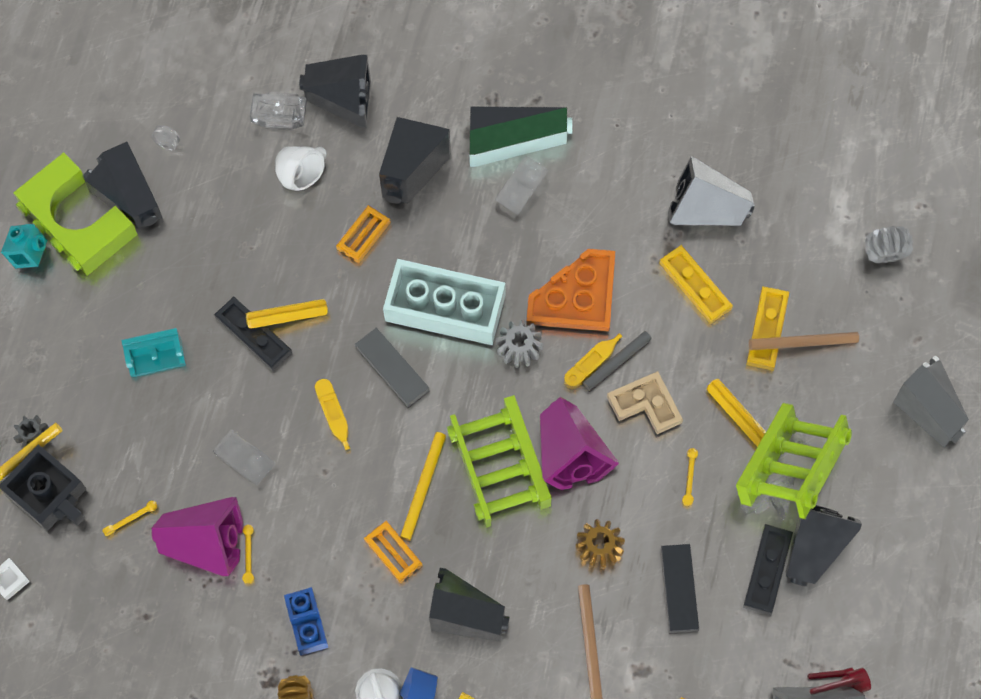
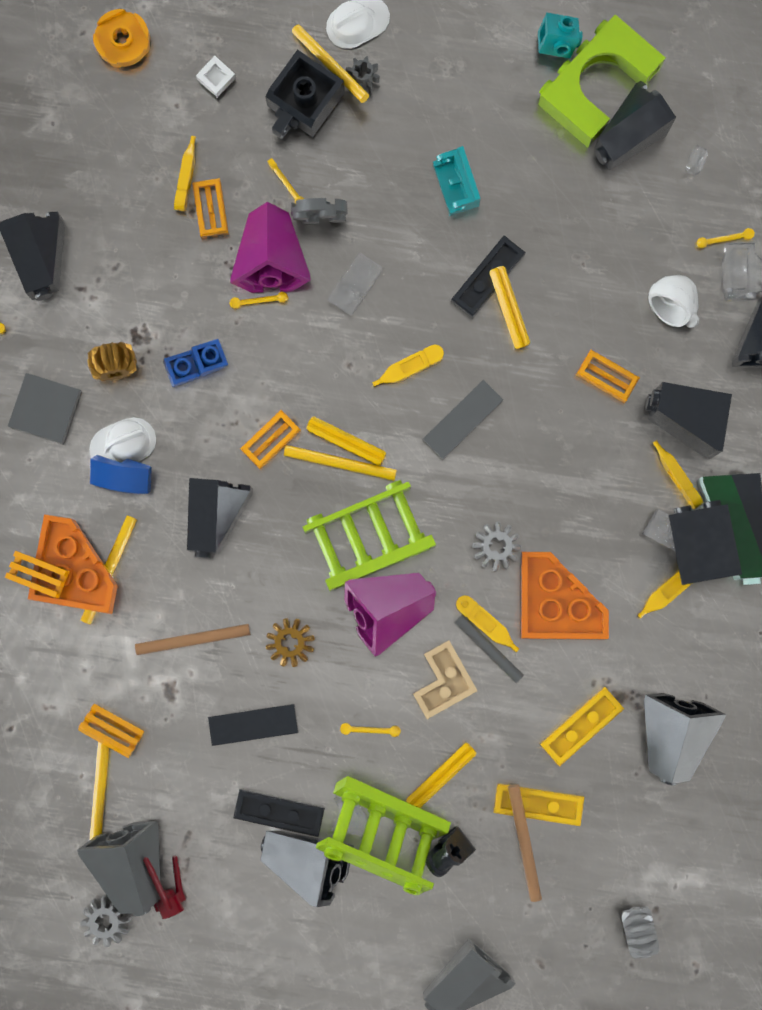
camera: 85 degrees right, 15 degrees up
light aqua brick [383,259,506,345] -> none
none -> yellow piece [174,136,196,212]
none -> light orange tile [192,178,229,239]
none -> dark grey plate [291,198,348,225]
none -> yellow axle [307,416,386,466]
none -> black piece [426,825,476,877]
none -> yellow piece [638,570,692,619]
none -> yellow piece [653,440,704,509]
none -> black slope [669,500,742,585]
none -> yellow hinge [697,228,755,248]

